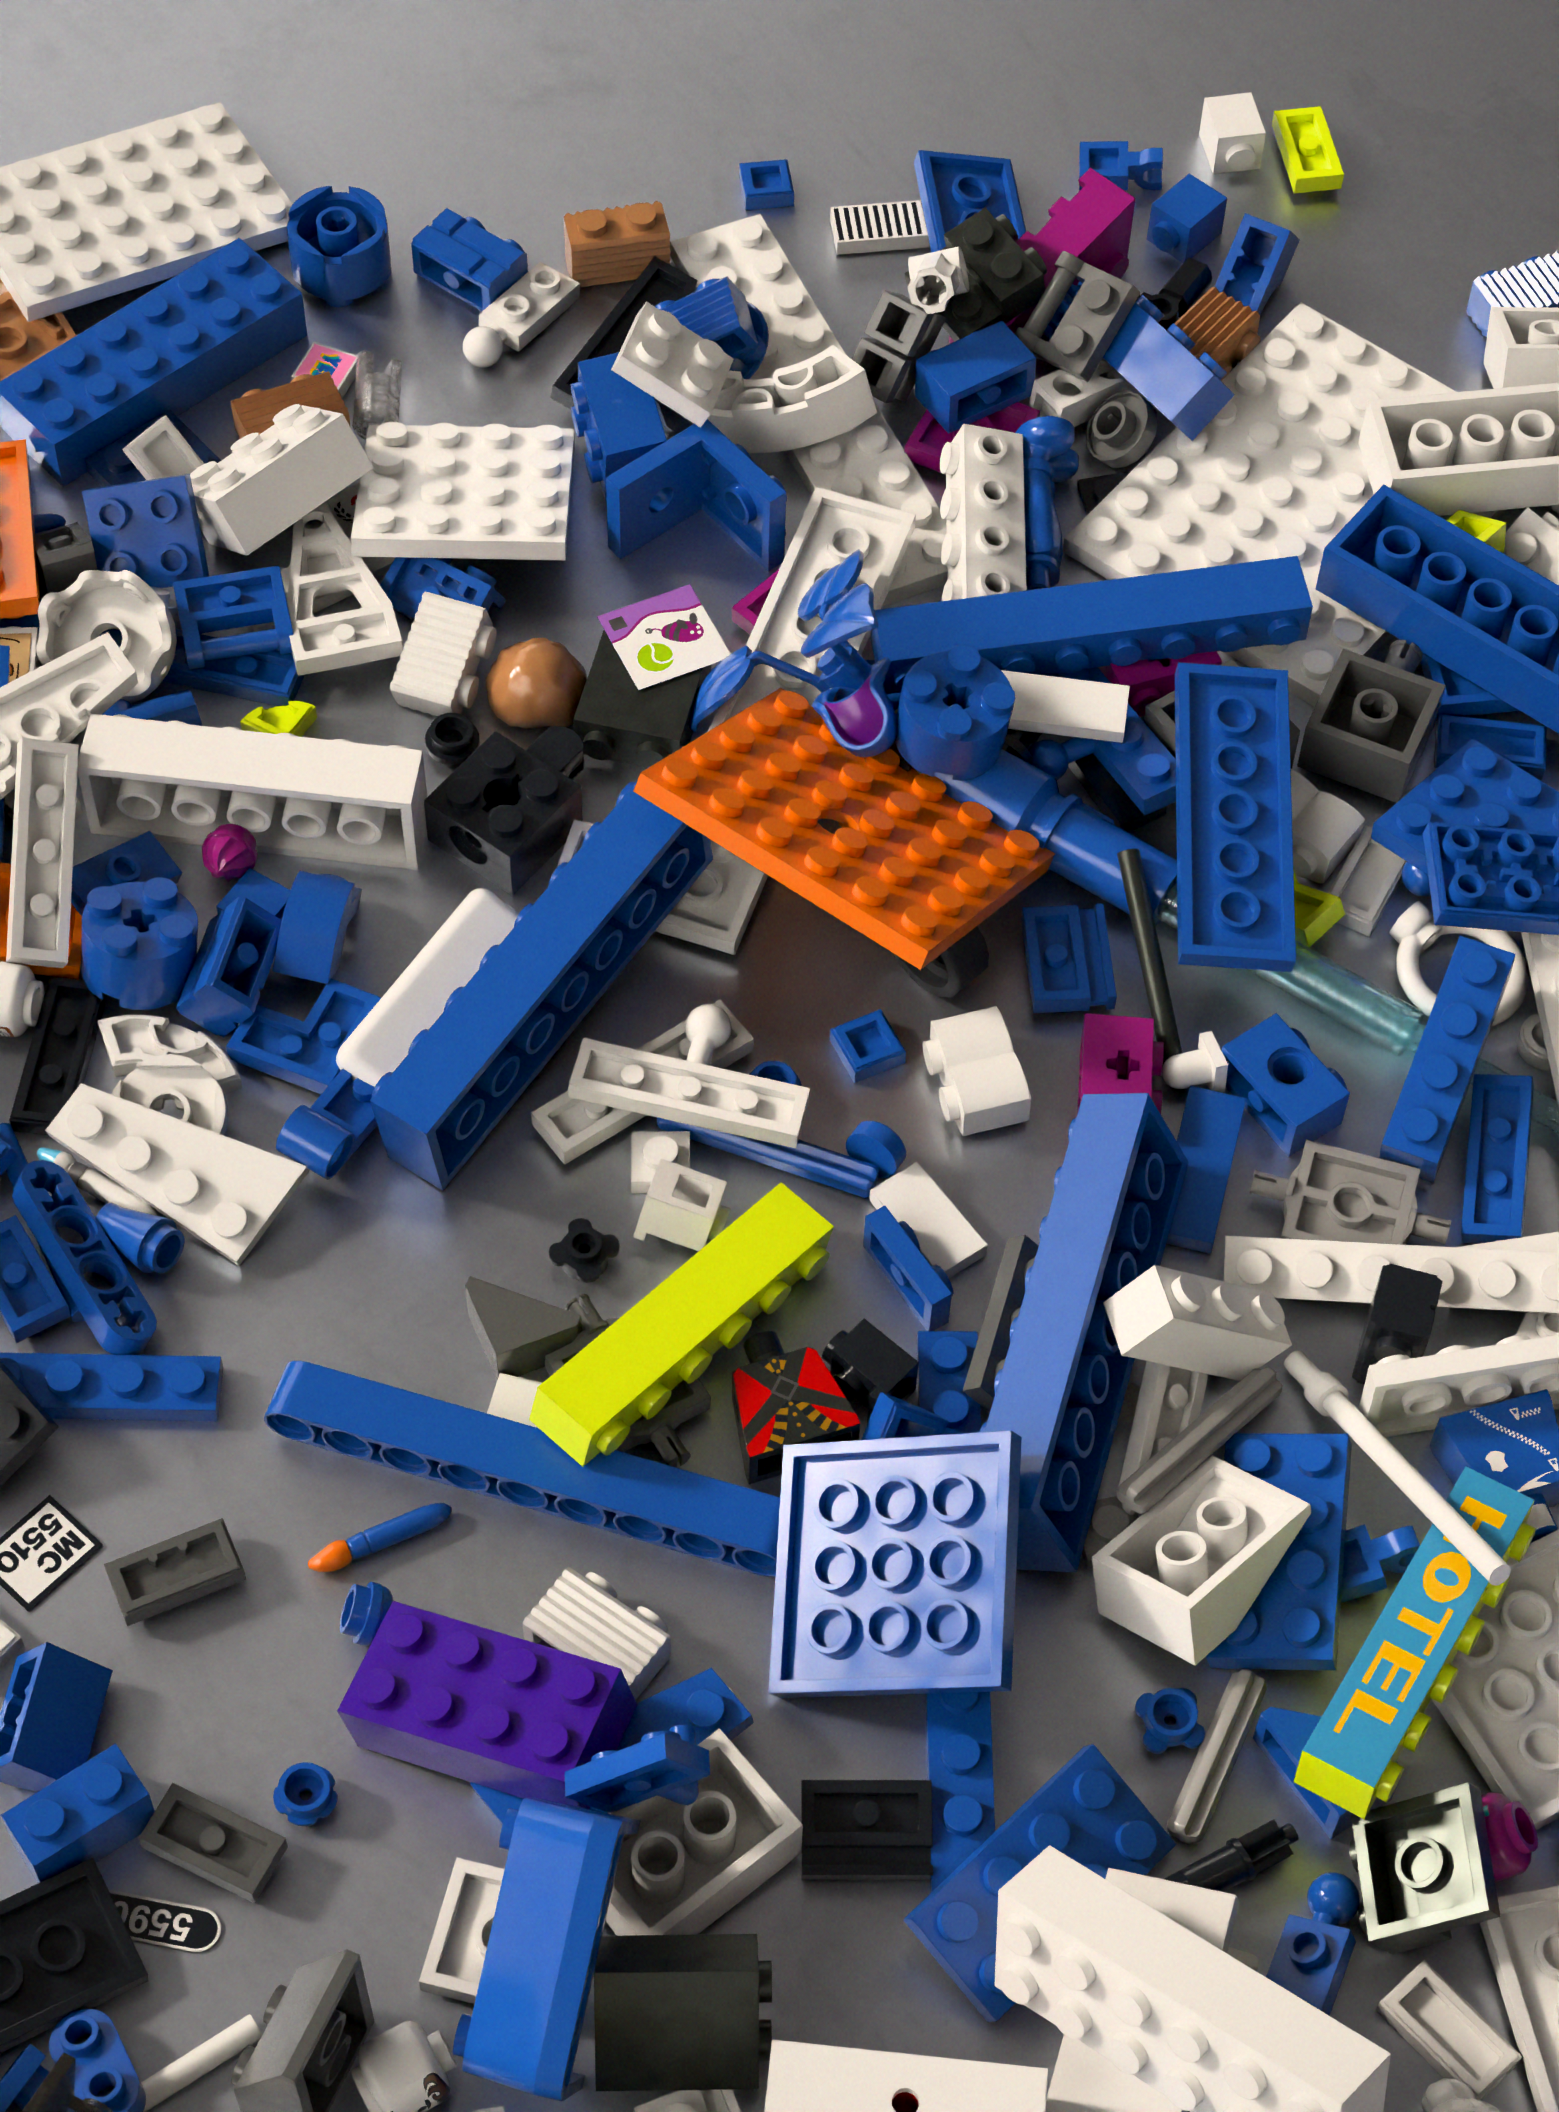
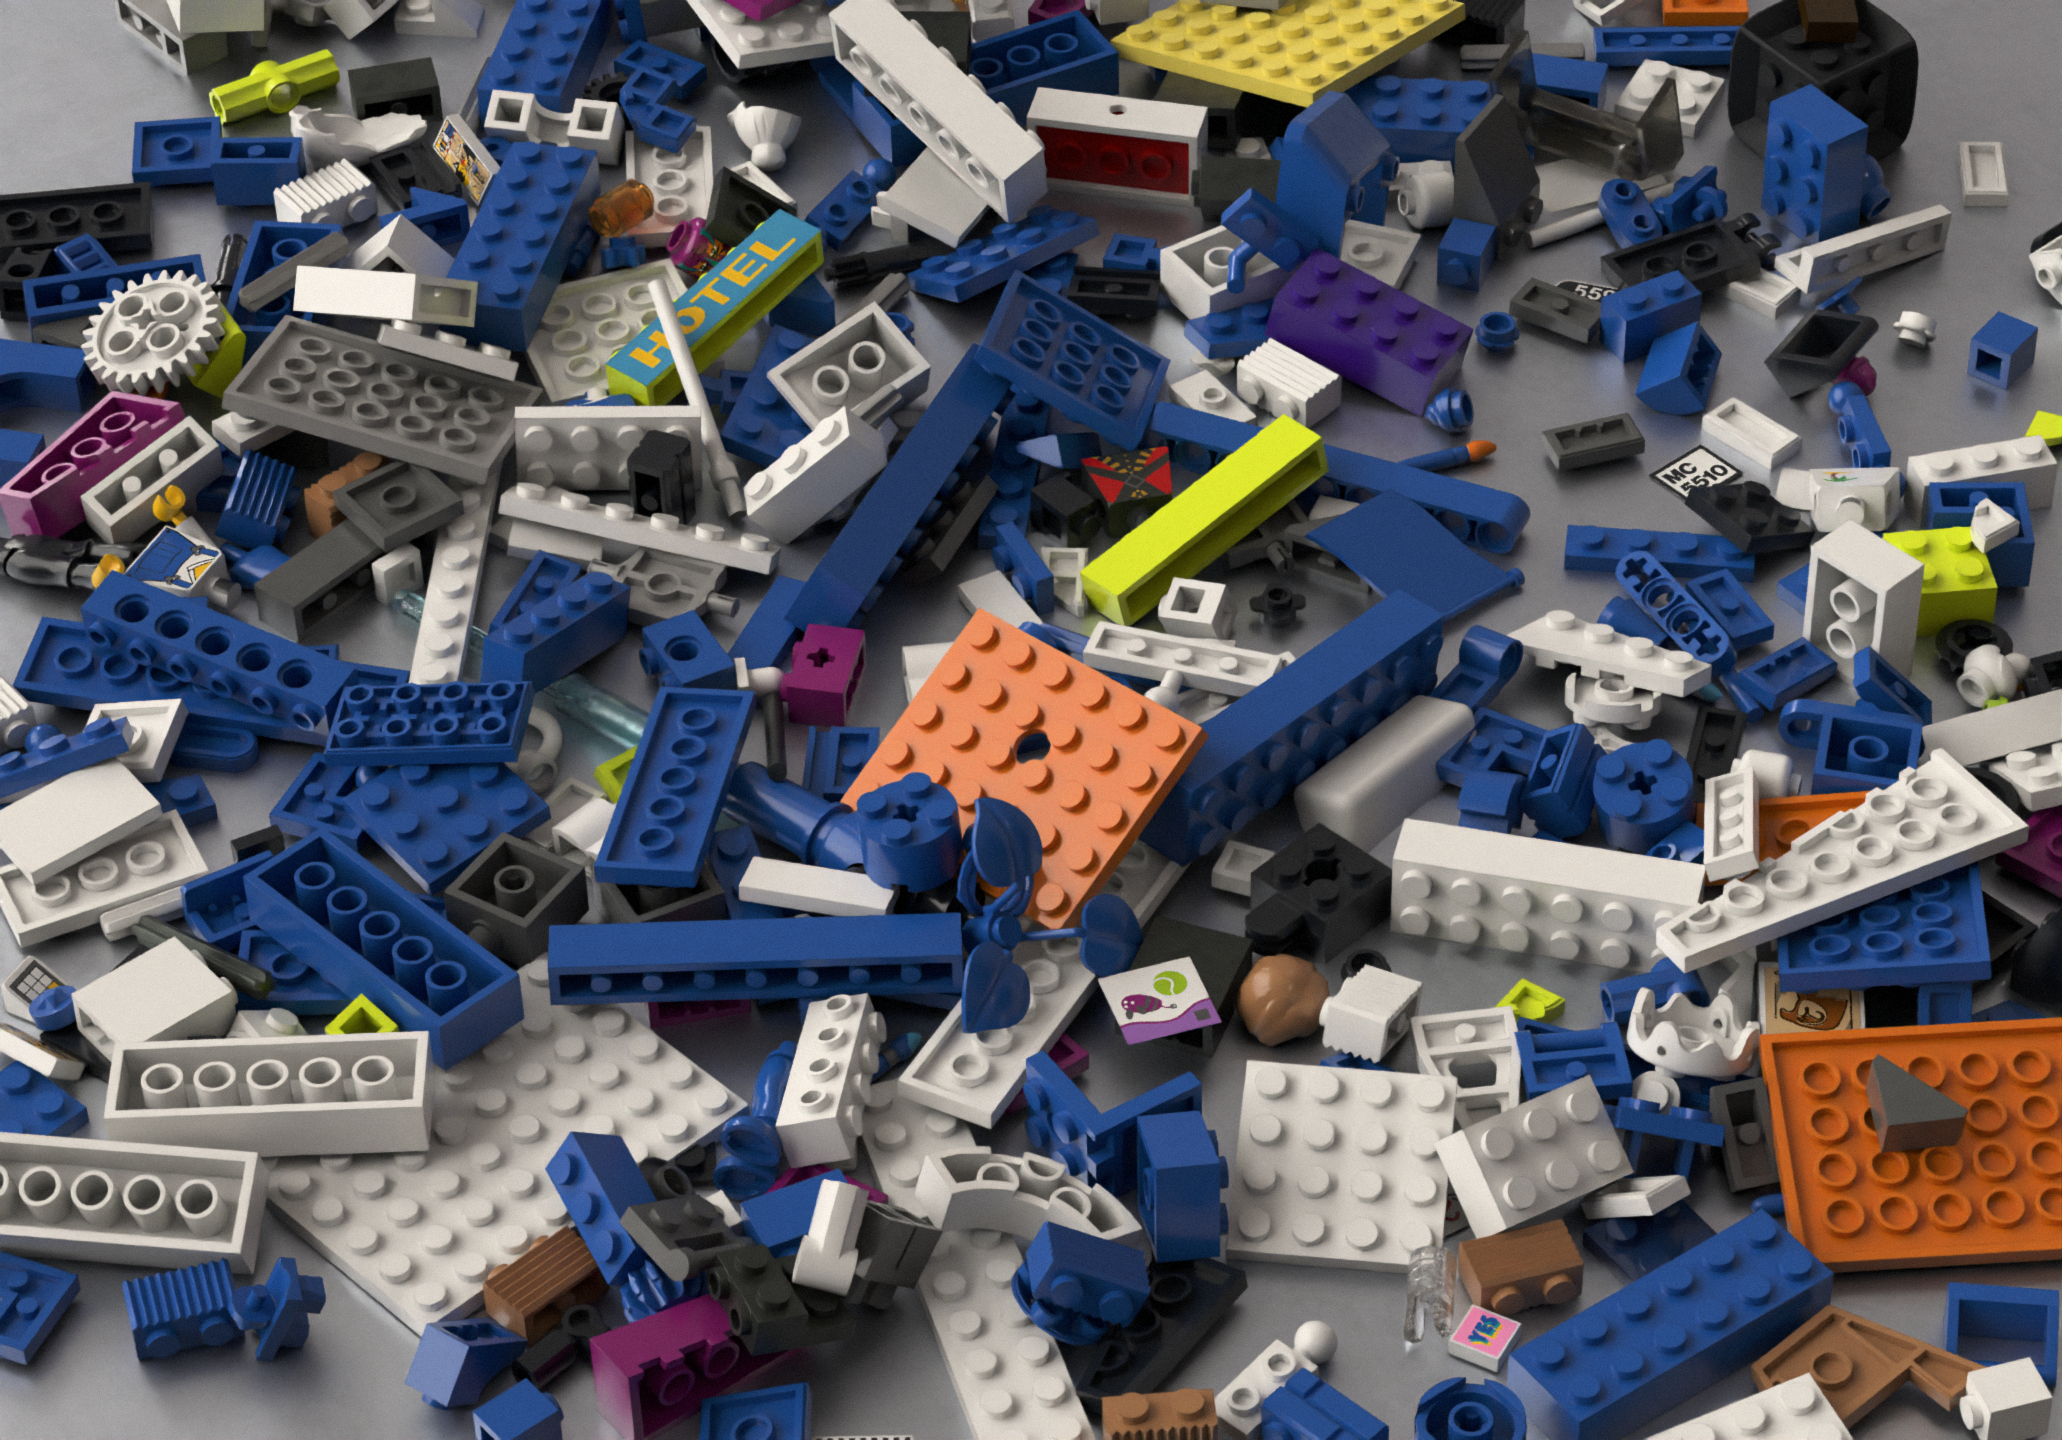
camera: 170 degrees left, 15 degrees down
white plate [611,301,734,428] -> none
none -> blue hips [228,1257,326,1362]
none -> white tile [1041,547,1088,618]
none -> blue plate [1103,233,1169,271]
none -> white plate [1169,370,1257,426]
none -> blue flag [1304,489,1525,624]
none -> blue brick [1437,217,1496,292]

